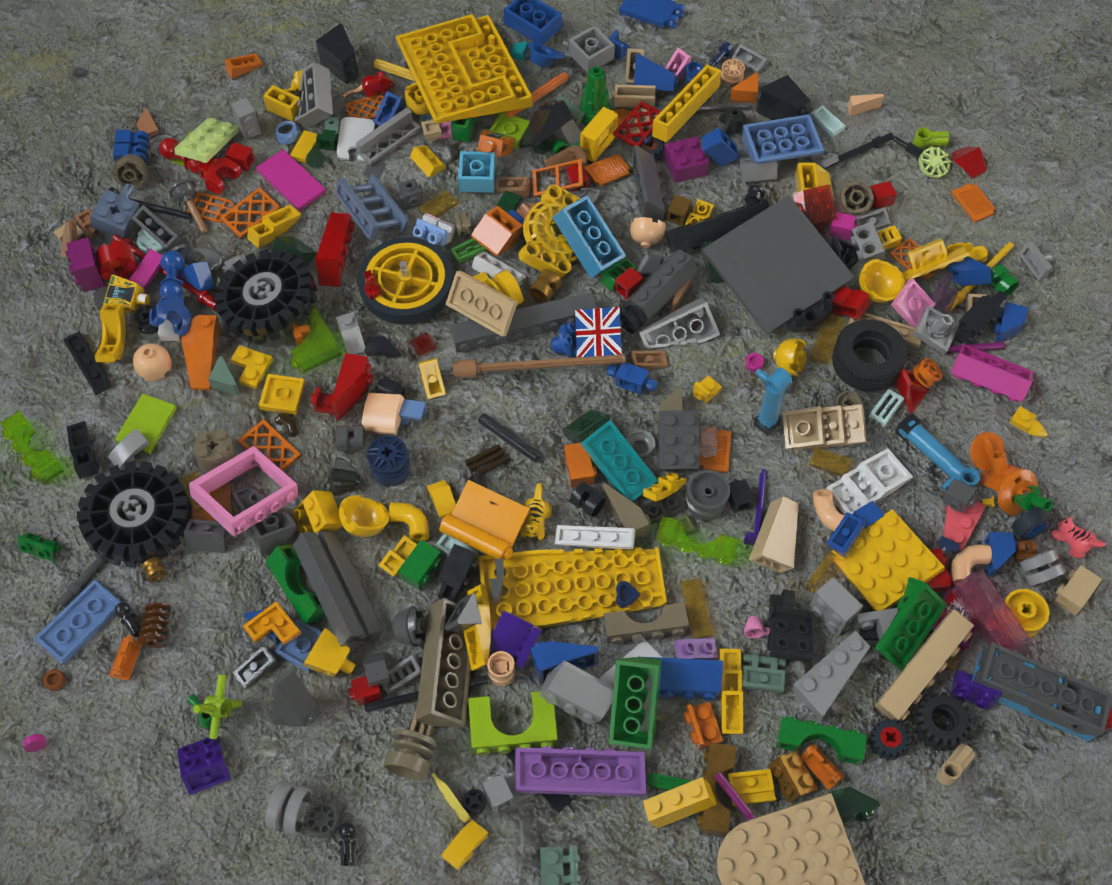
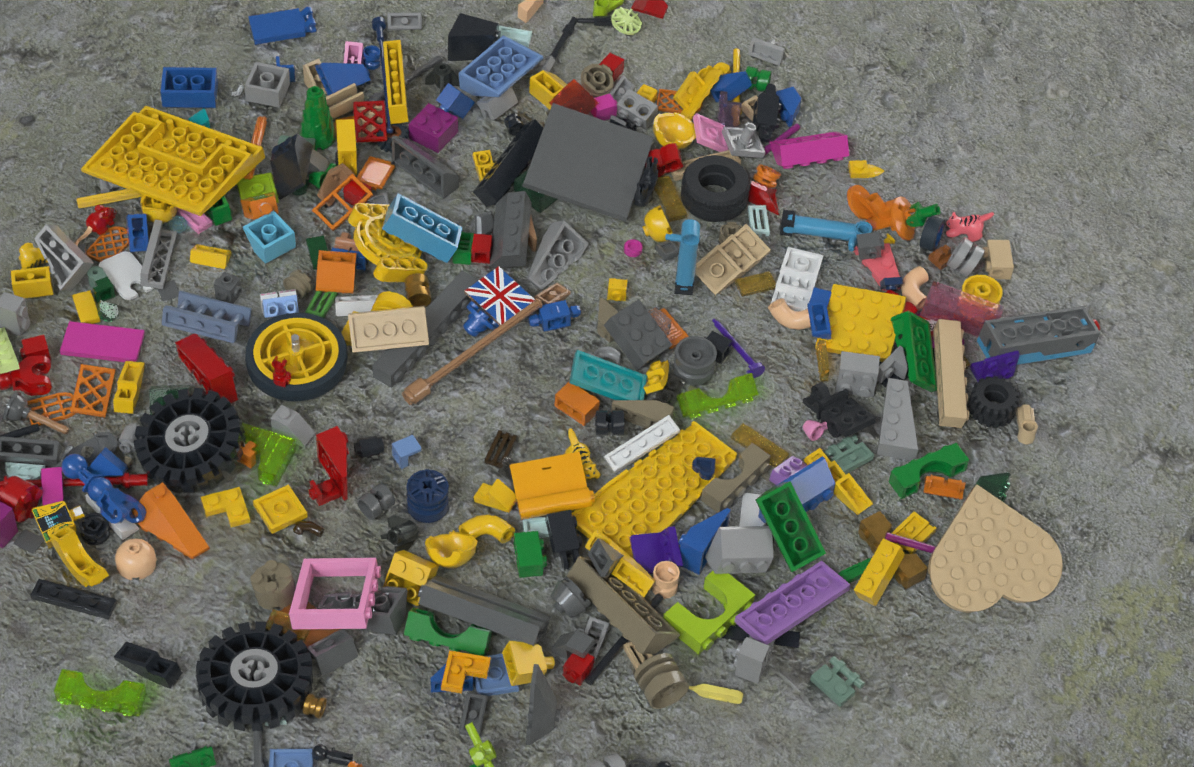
camera: 45 degrees left, 10 degrees down
light grey slope [108,428,149,470] -> none
lime tile [114,393,177,455] -> none
reddish brown piece [138,602,172,648] -> none
sand green slope [208,356,240,395] -> none
orange window [237,419,301,471] -> none
medium blue piece [276,121,302,144] -> none
black slope [316,23,359,85] -> none
light nougat slope [362,393,404,435] -> none
black slope [364,336,401,358] -> none
yellow slope [378,535,417,577] -> none
clear red slope [409,332,435,356] -> none
yellow slope [418,358,446,399] -> none
clear yellow tile [419,190,457,218] -> none
tan tile [421,120,442,142] -> none
yellow slope [441,820,488,870] -> none
black wheel [463,789,486,815] -> none
black axle [478,413,541,462] -> none
dark grey slope [490,558,504,606] -> none
medium nougat slope [494,177,532,198] -> none
blue piece [528,42,566,67] -> none
clear green slope [562,409,610,444] -> none
black wheel [620,304,645,334] -> none
light nougat cylinder [630,217,666,248] -> none
pearl gold brick [666,195,692,226] -> none
orange bracket [683,702,723,750] -> none
light nougat wheel [721,59,745,85] -> none
orange slope [730,72,759,104] -> none
tan slope [749,497,799,573] -> none
pearl gold bracket [768,750,818,803] -> none
black wheel [869,719,910,761] -> none
orange window [951,183,996,223] -> none
blue slope [984,532,1018,577] -> none

